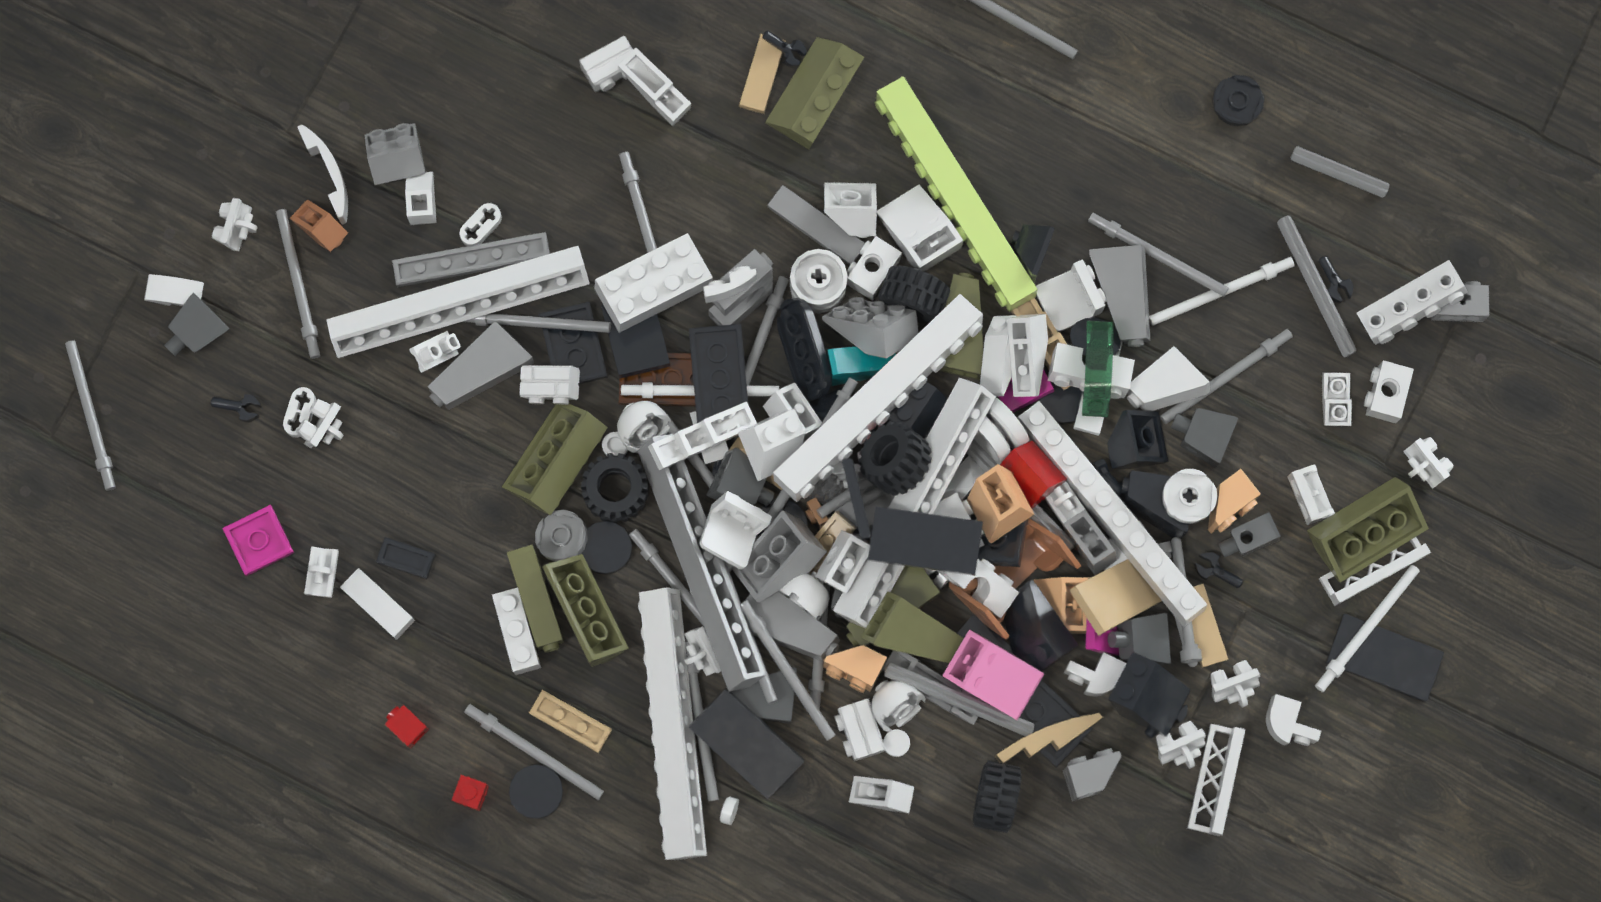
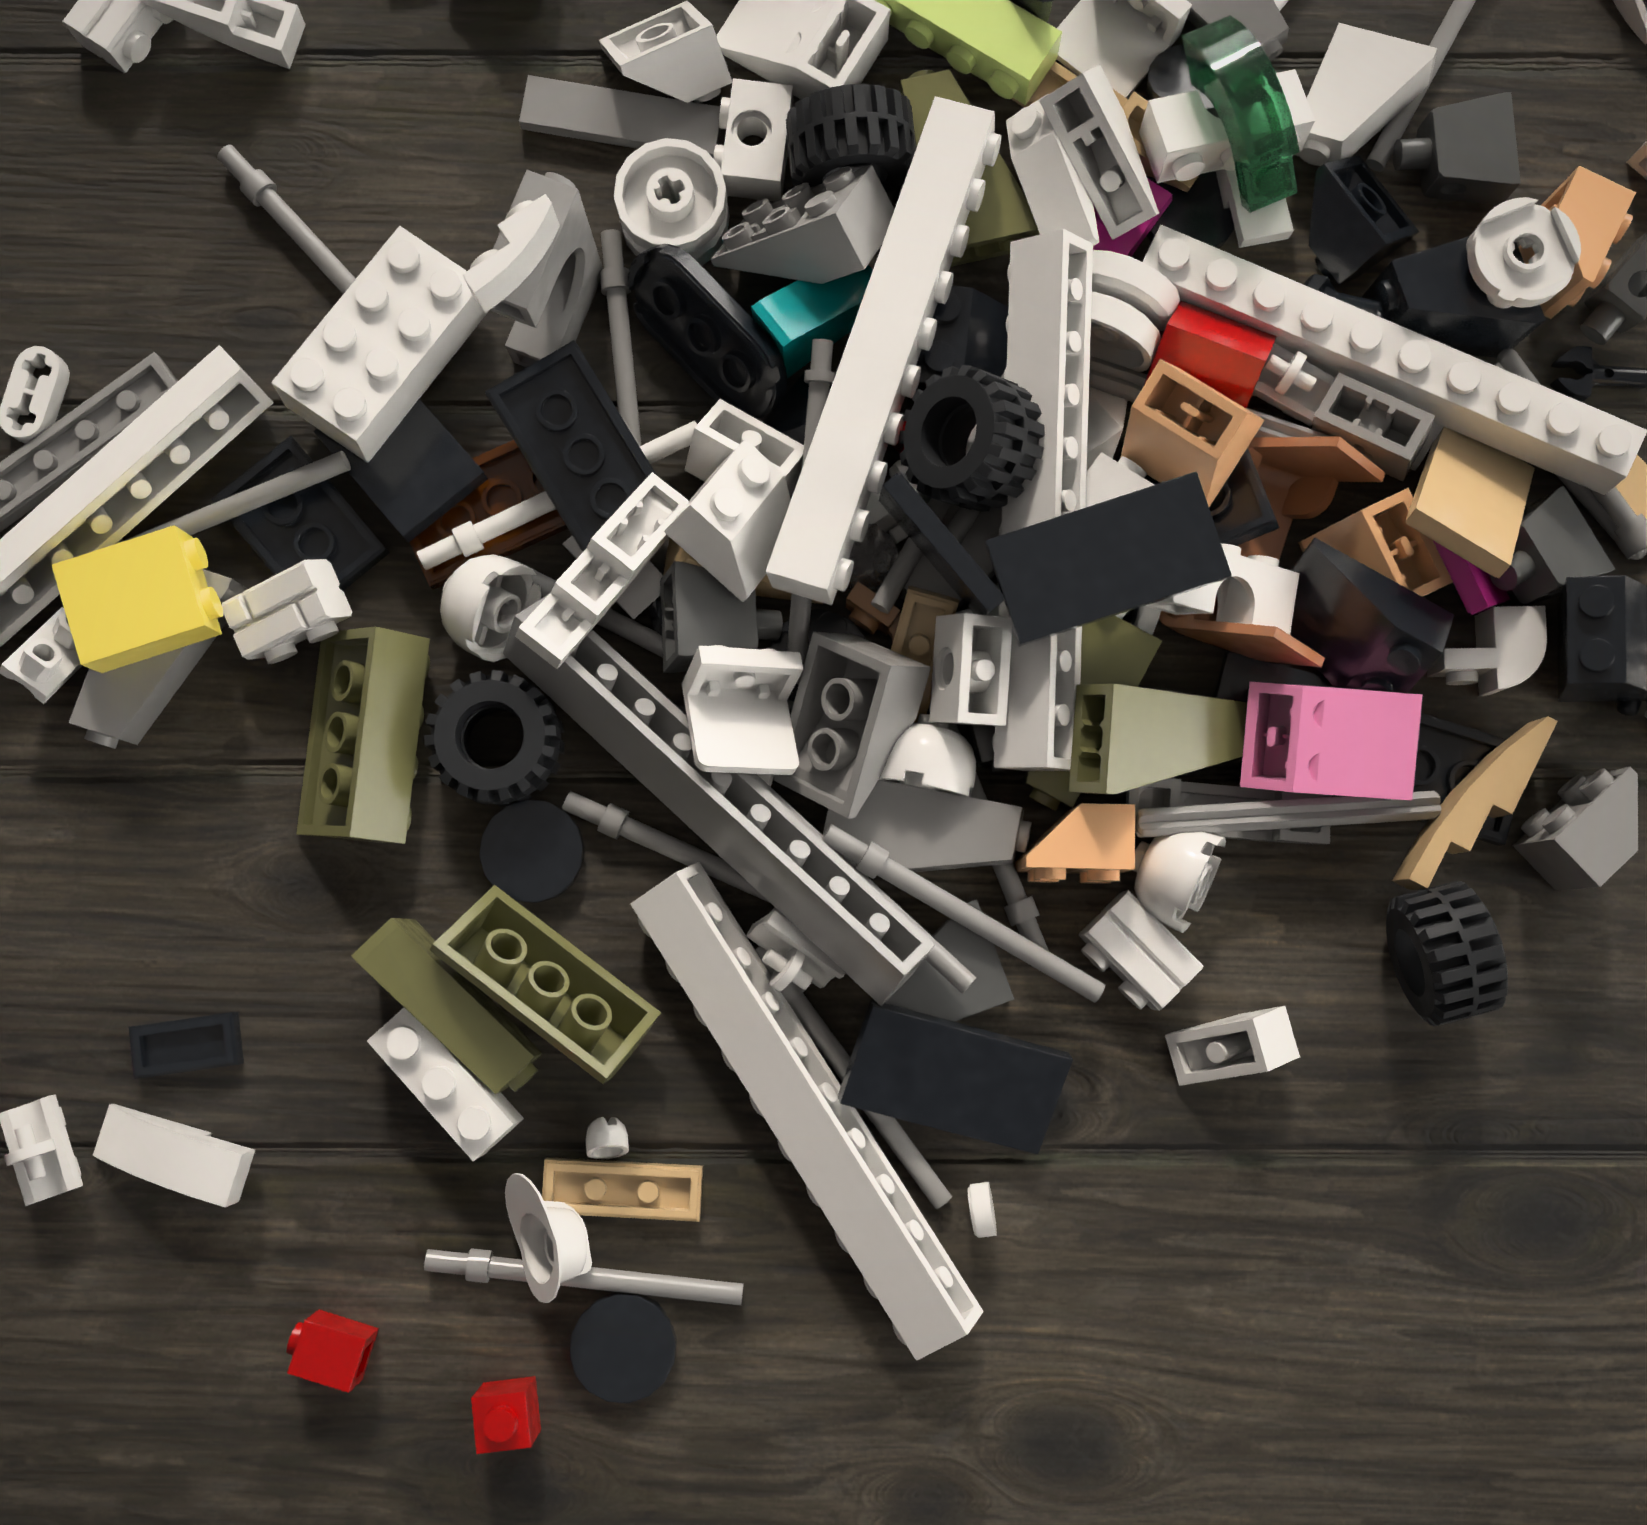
camera: 25 degrees left, 5 degrees up
light grey tile [535,510,588,562] -> none
white tile [602,432,628,456] -> none
white tile [883,729,910,757] -> none
none -> light yellow brick [51,525,223,673]
none -> white piece [505,1173,592,1303]
none -> white hinge [586,1117,629,1159]

